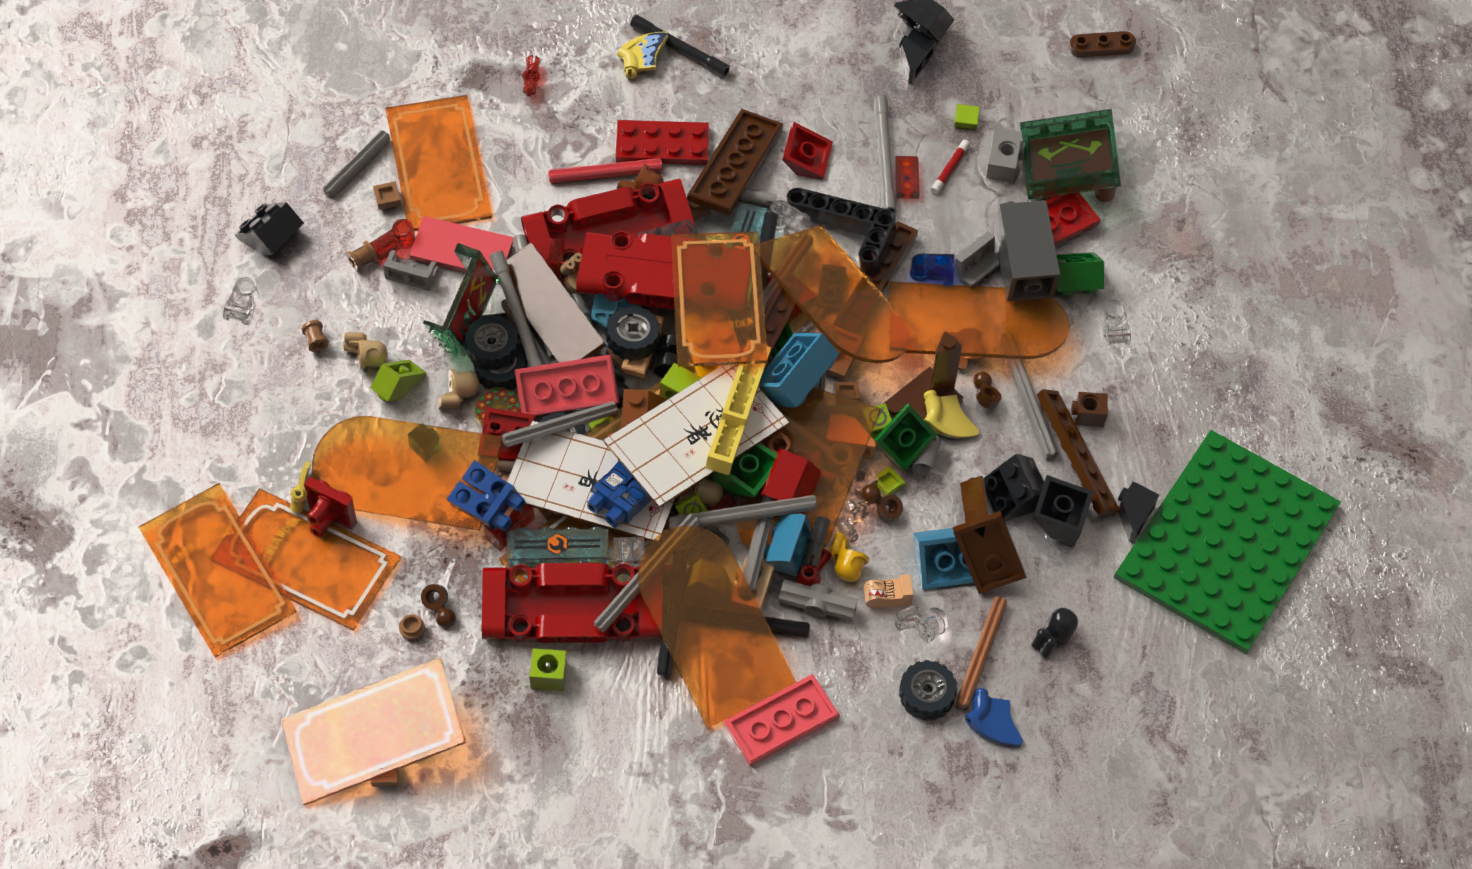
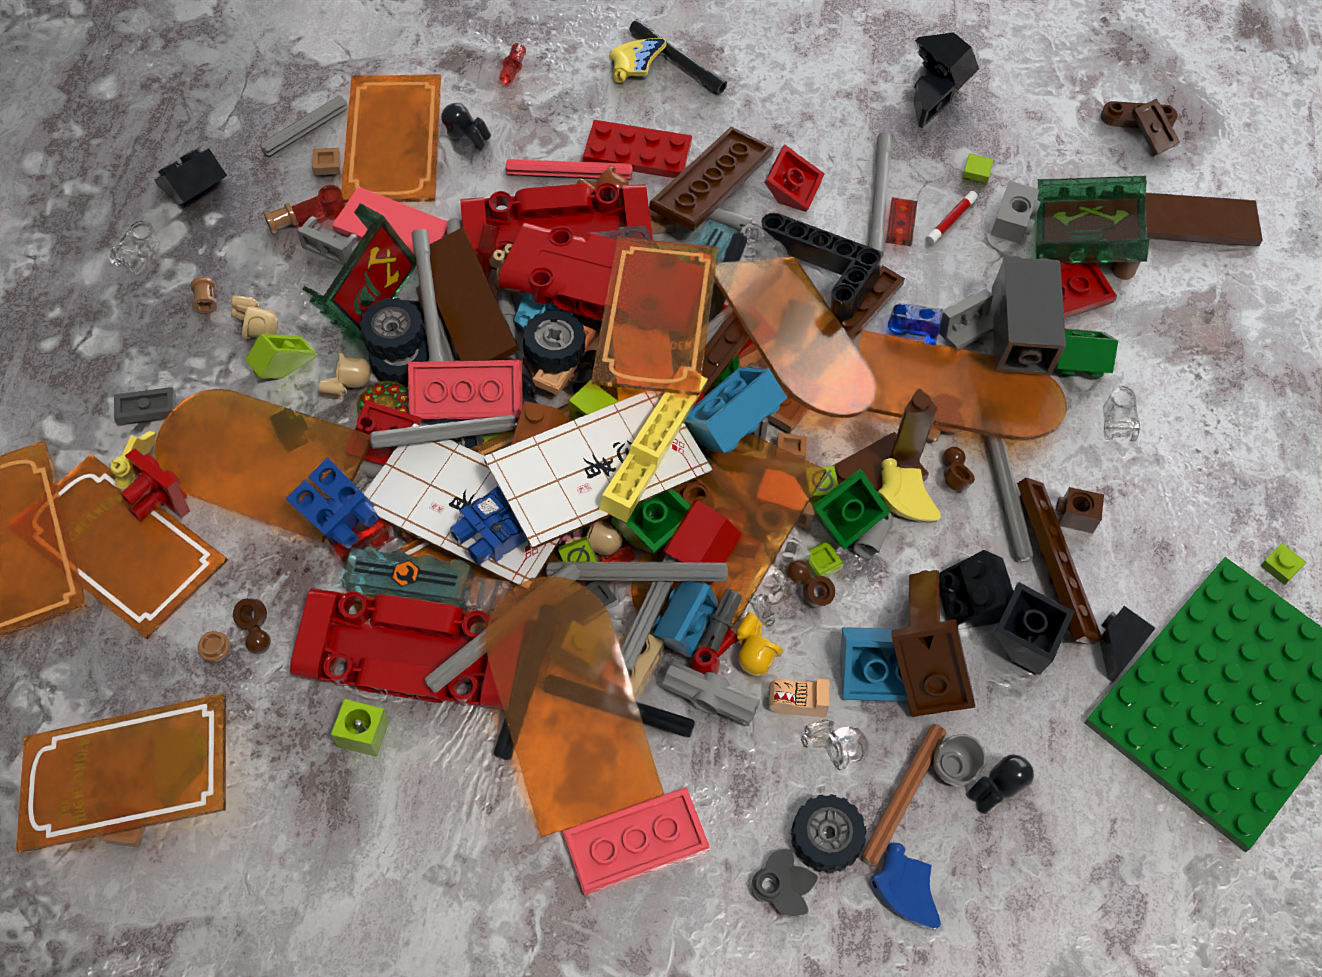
camera: 10 degrees right, 0 degrees up
none -> dark grey plate [114,387,176,425]
none -> black piece [441,103,491,149]
none -> dark grey plate [751,849,818,917]
none -> light grey hair [933,733,987,787]
none -> reddish brown tile [1099,189,1263,246]
none -> reddish brown plate [1132,98,1180,156]
none -> lime plate [1260,543,1307,585]

